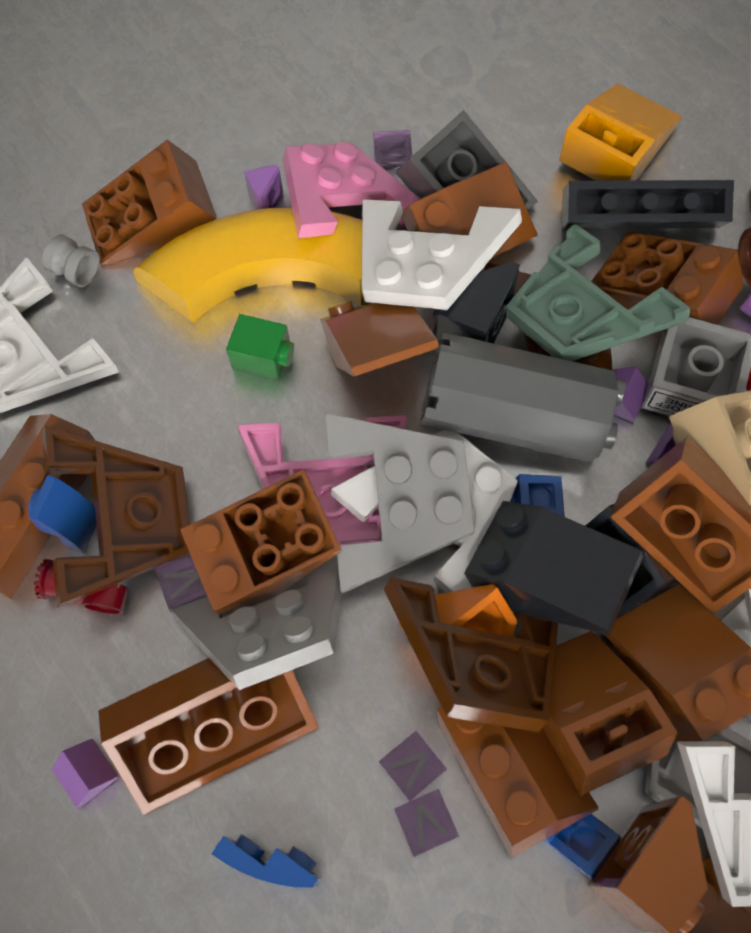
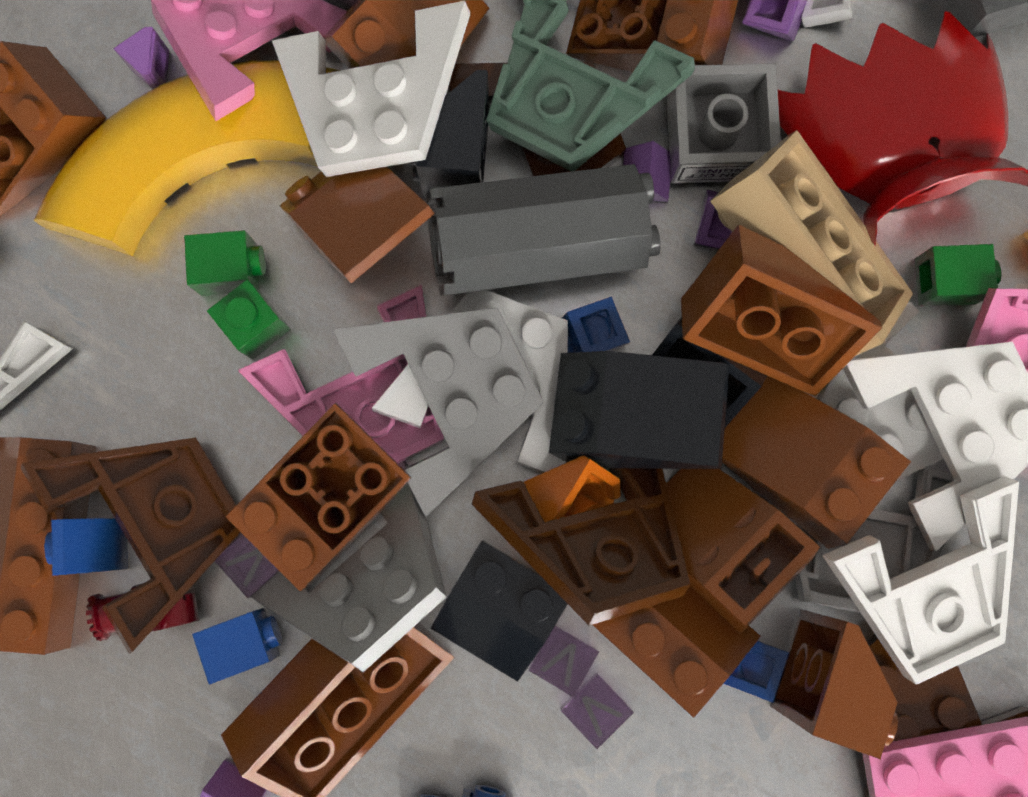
camera: 25 degrees left, 15 degrees up
none -> blue brick [192,608,283,685]
none -> green brick [207,279,291,360]
none -> black slope [430,540,568,682]

